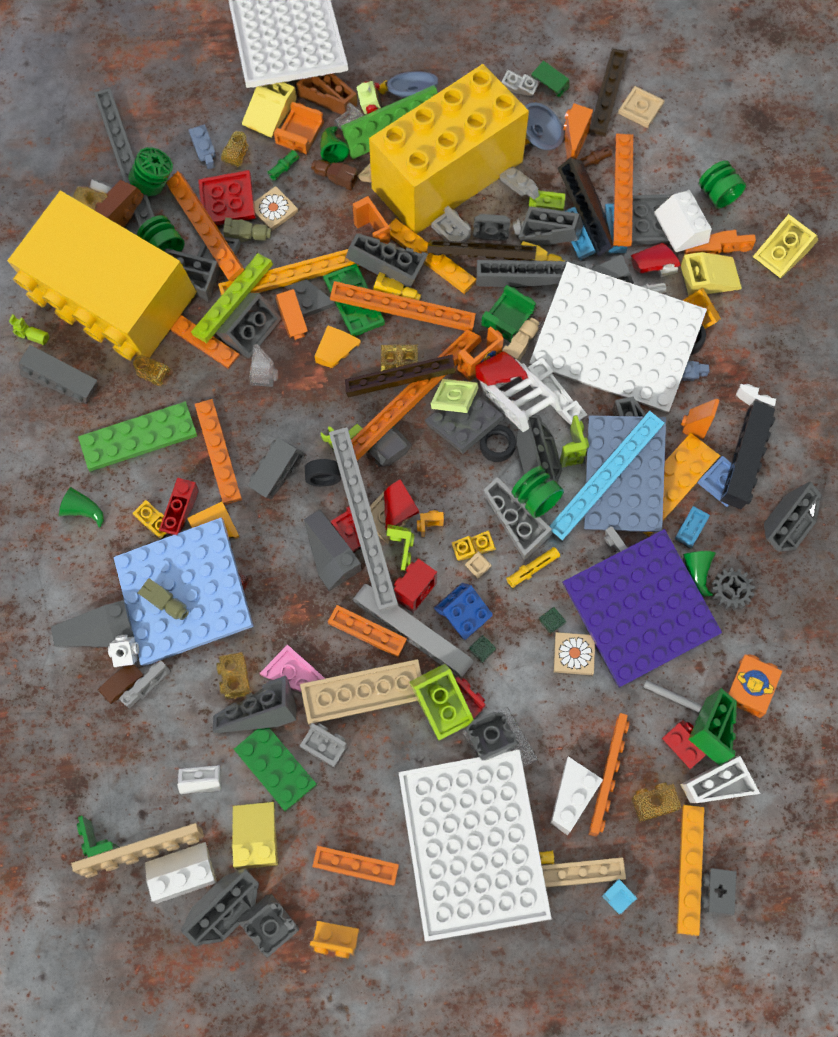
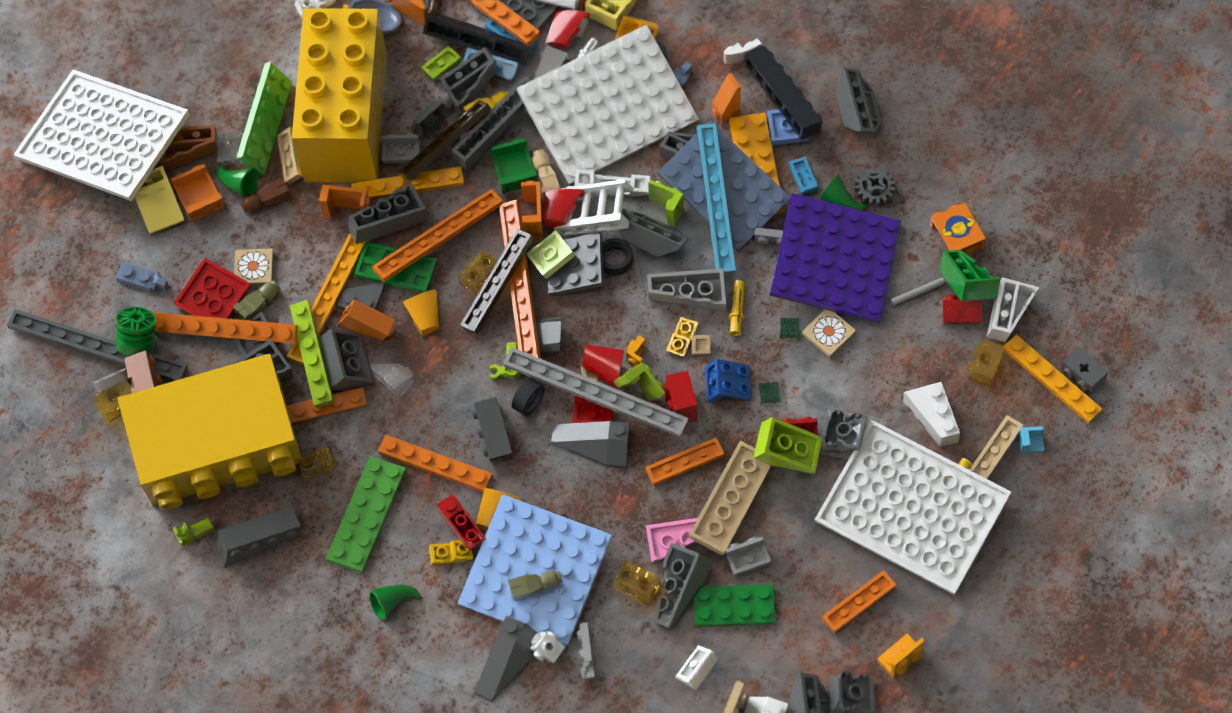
camera: 45 degrees left, 5 degrees down
reddish brown slope [99,664,144,704] -> none
green wheel [137,215,185,252] -> none
clear yellow piece [221,131,249,167] -> none
light yellow slope [232,802,278,869] -> none
green pin [267,150,299,180] -> none
light grey beam [353,584,473,678] -> none
yellowish green torso [357,81,389,115] -> none
yellow piece [373,272,421,300] -> none
sand blue dish [387,71,438,98] -> none
light grey hinge [499,166,539,199] -> none
green wheel [511,466,564,518] -> none
orange plate [588,713,630,837] -> none

